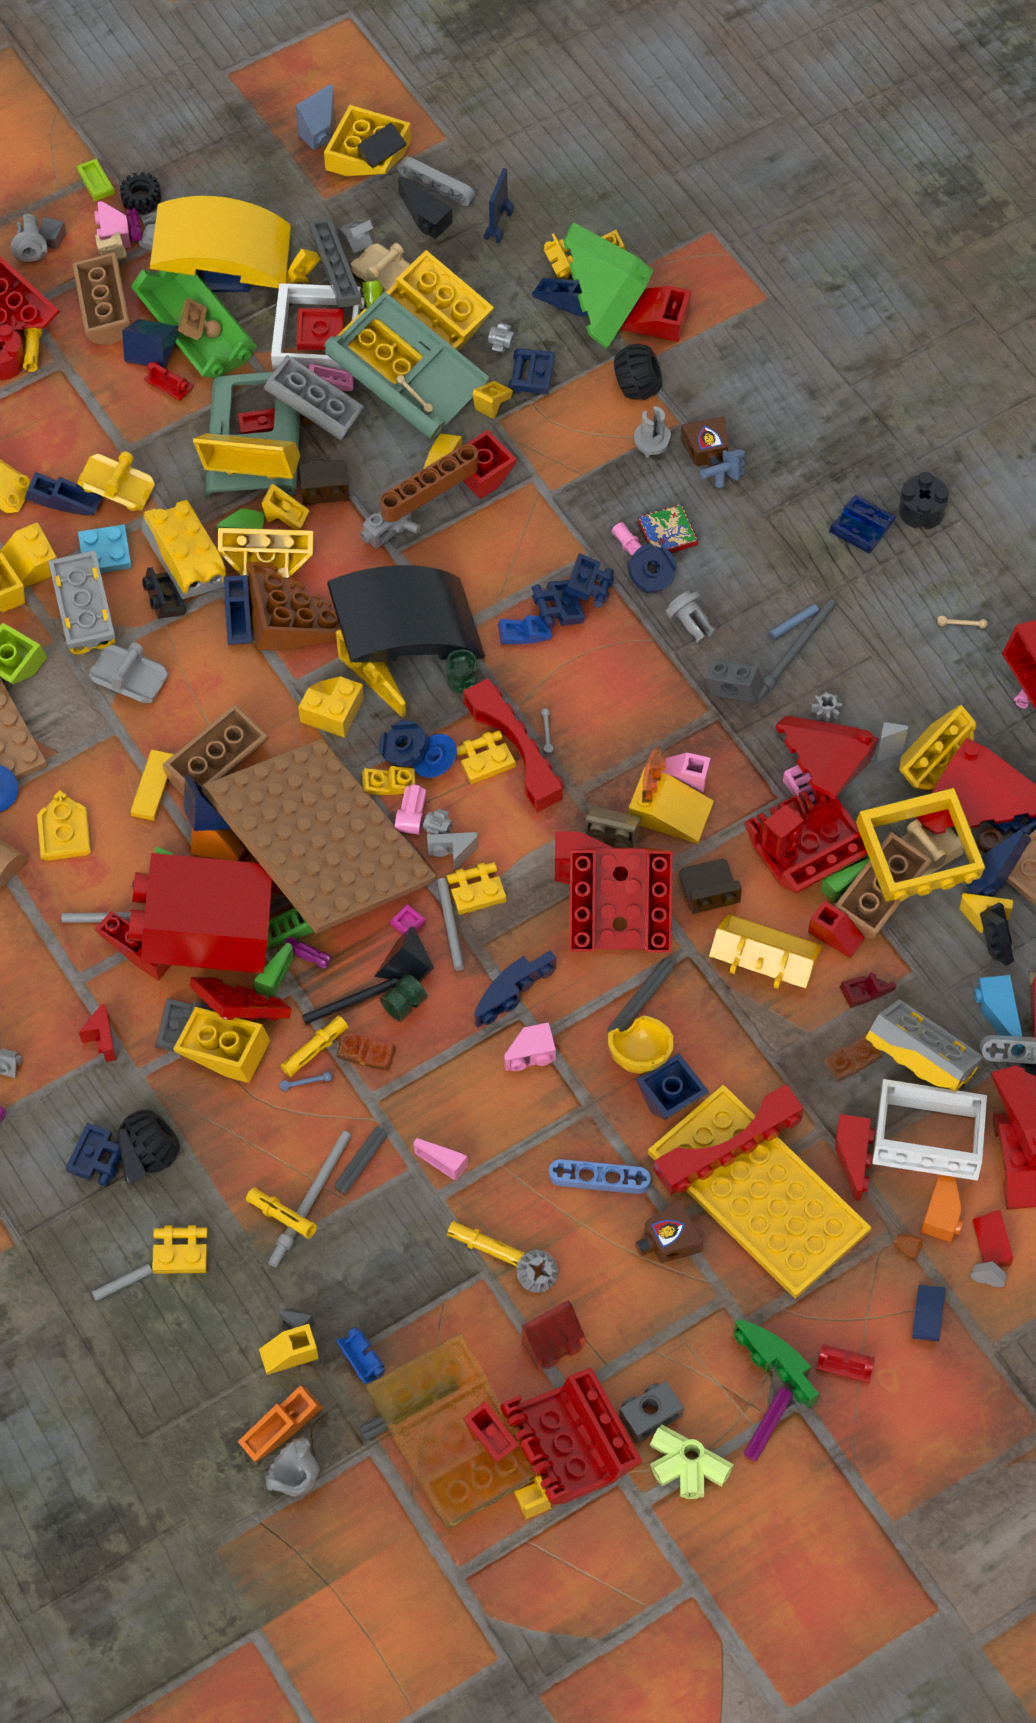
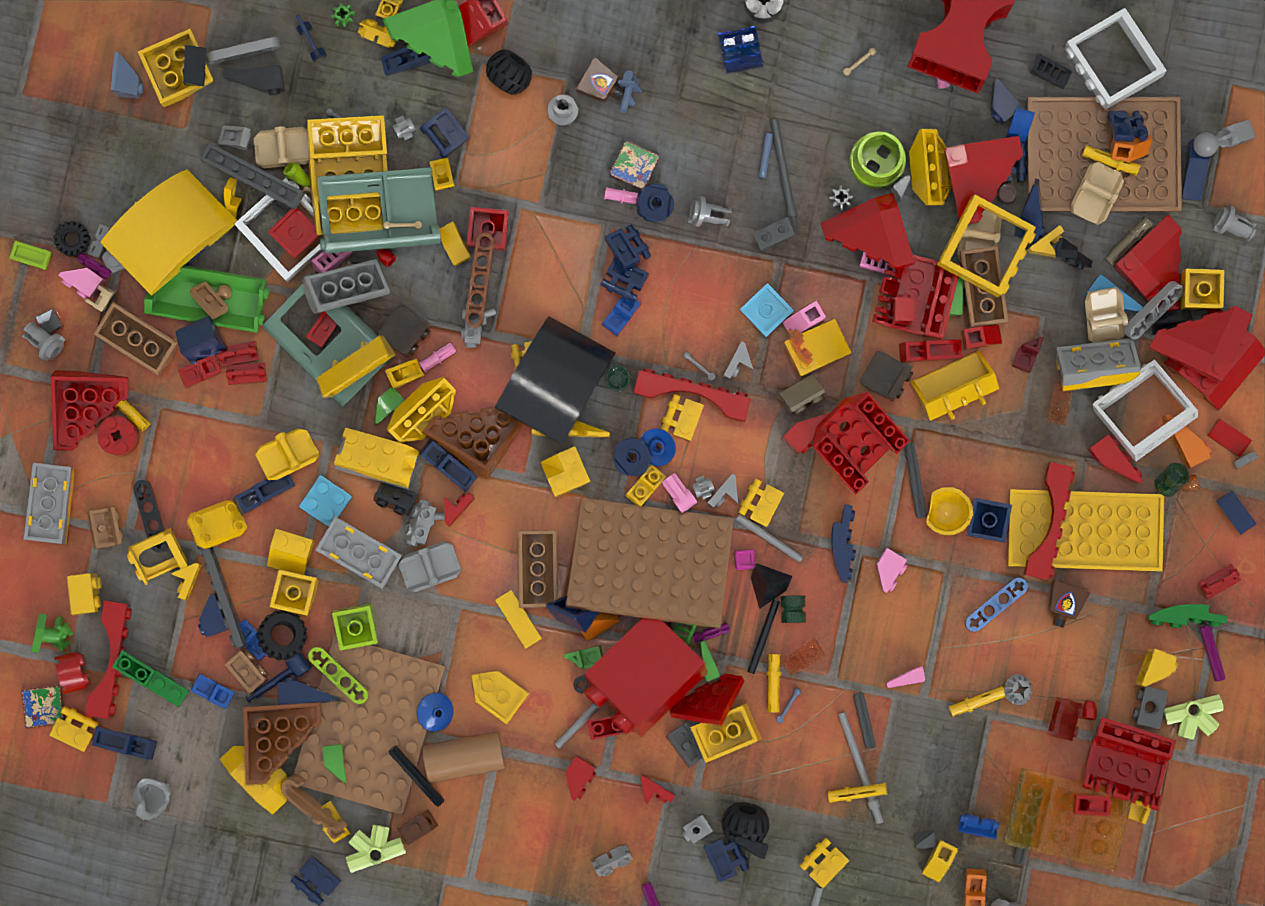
camera: 45 degrees left, 25 degrees up
none -> red slope [178,355,222,389]
none -> red hinge [226,362,267,385]
none -> bright green gear [331,3,355,28]
none -> red hose [376,248,397,268]
none -> light grey brick [405,499,445,547]
none -> bright pink axle [419,343,456,373]
none -> red slope [444,493,475,527]
none -> red slope [565,755,597,801]
none -> light grey brick [682,814,713,844]
none -> light grey slope [723,341,753,380]
none -> medium azure plate [740,283,794,337]
none -> lime piece [849,132,906,189]
none -> red slope [899,339,962,363]
none -> red hose [1081,701,1097,720]
none -> tan shield [1085,287,1128,343]
none -> yellow slope [1135,648,1178,686]
none -> clear green wheel [1155,462,1190,497]

